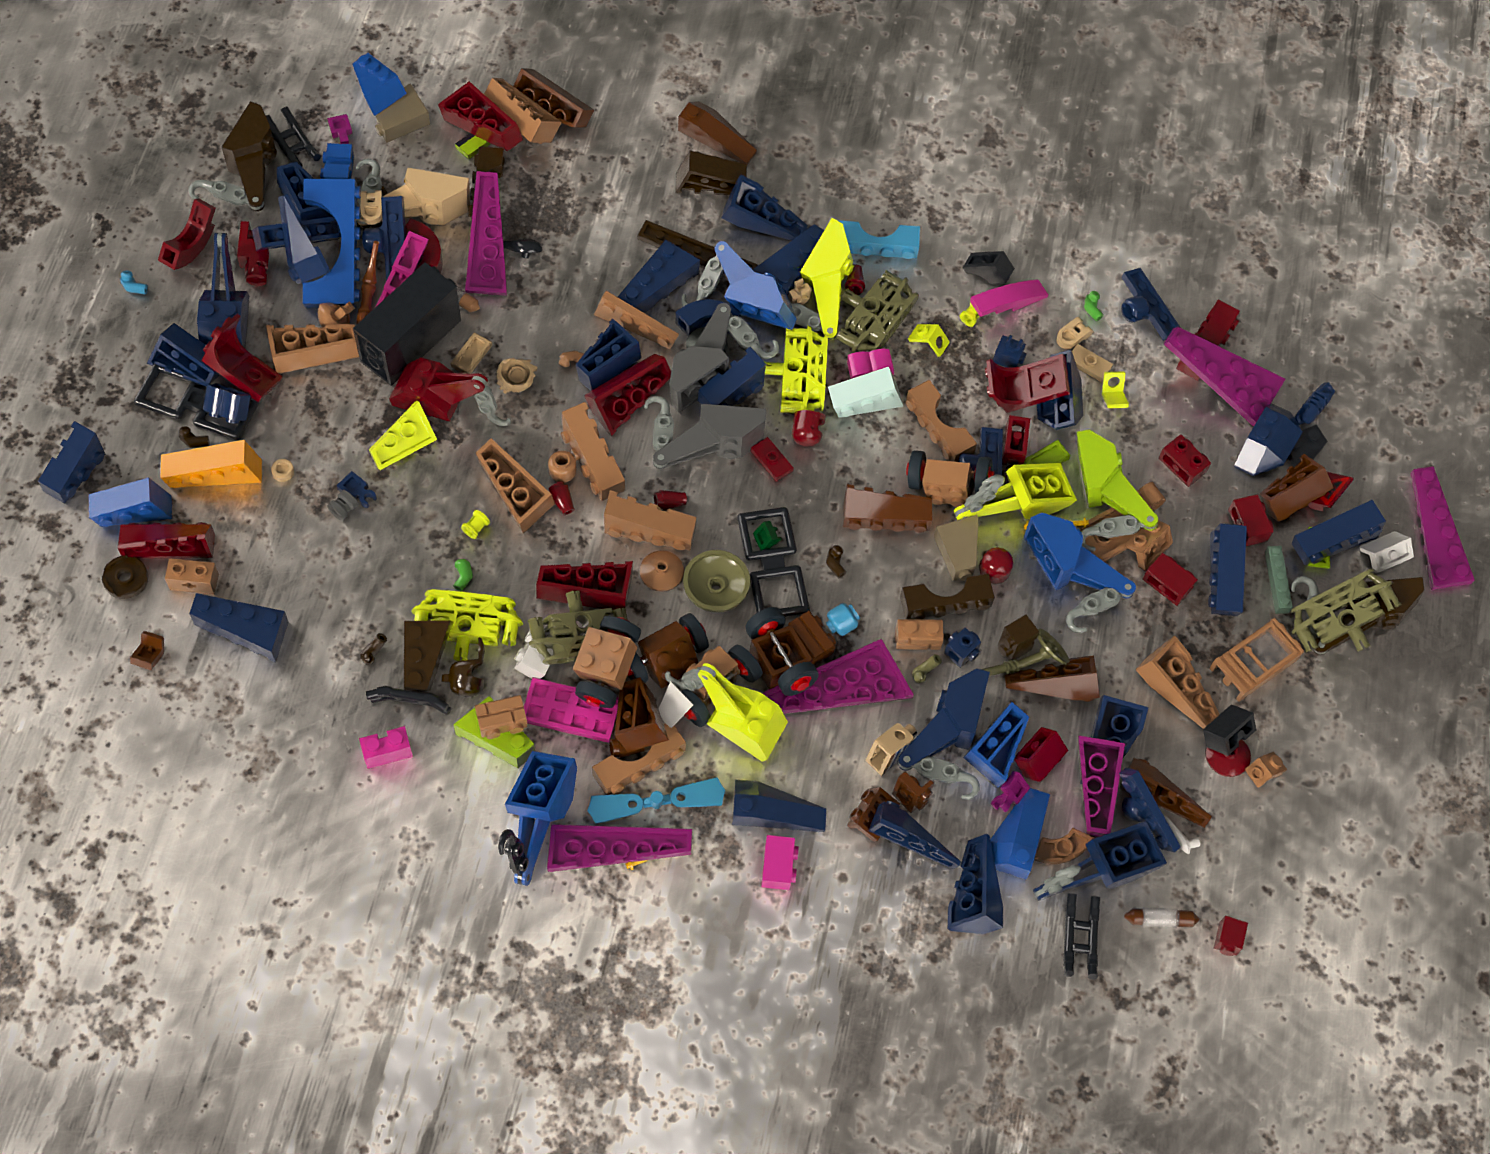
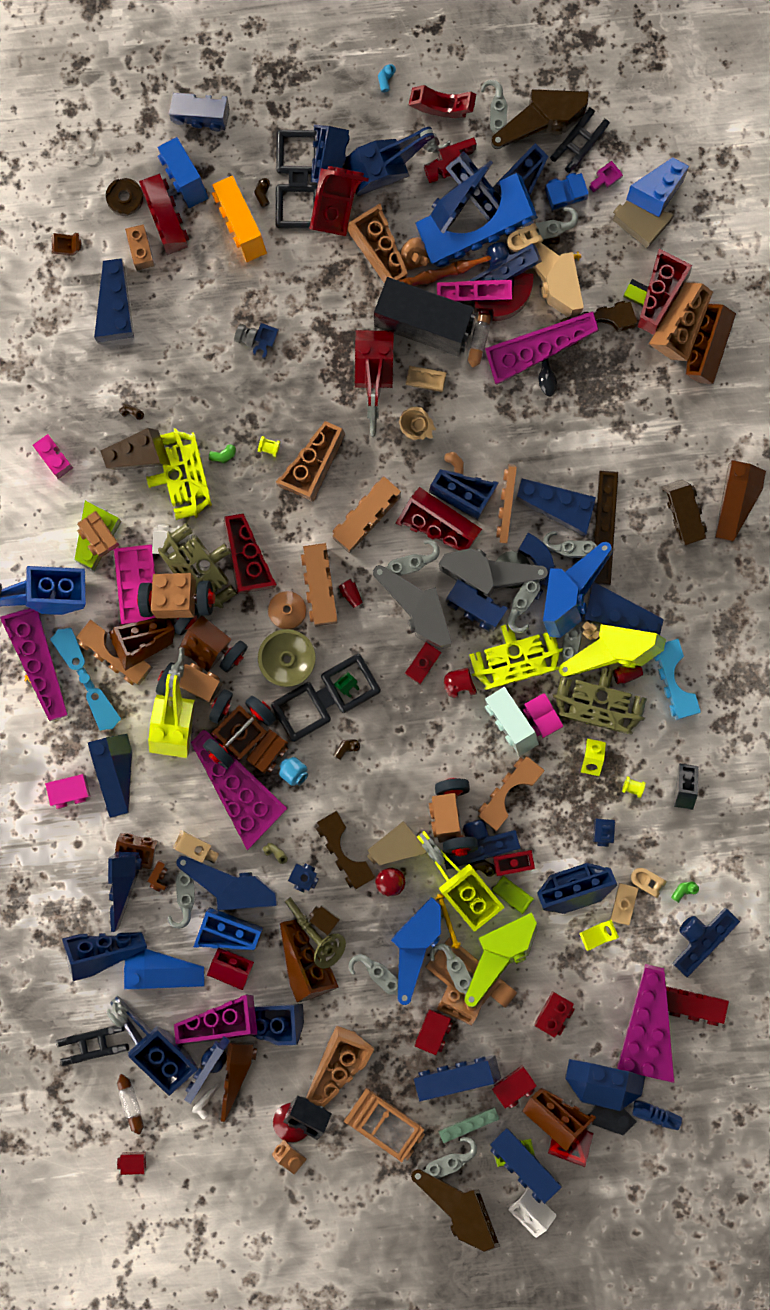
camera: 75 degrees right, 20 degrees up
dark blue brick [203,384,251,424] -> none
tan tile [271,459,294,482] -> none
black piece [366,686,452,715] -> none
neon yellow wing [369,400,437,470] -> none
dark brown hair [441,637,485,697] -> none
medium nougat head [548,451,576,483] -> none
dark red cone [548,481,575,515] -> none
white sticker [658,681,693,728] -> none
dark blue wedge [721,175,808,240] -> none
reddish brown wedge [843,484,932,533] -> none
medium nougat brick [895,619,944,650] -> none
dark pink slope [970,279,1048,317] -> none
dark red bracket [985,354,1070,413] -> none
magenta plate [991,771,1030,812] -> none
medium nougat tile [1034,828,1094,864] -> none
olive piece [1291,568,1402,653] -> none
magenta wing [1411,466,1475,590] -> none

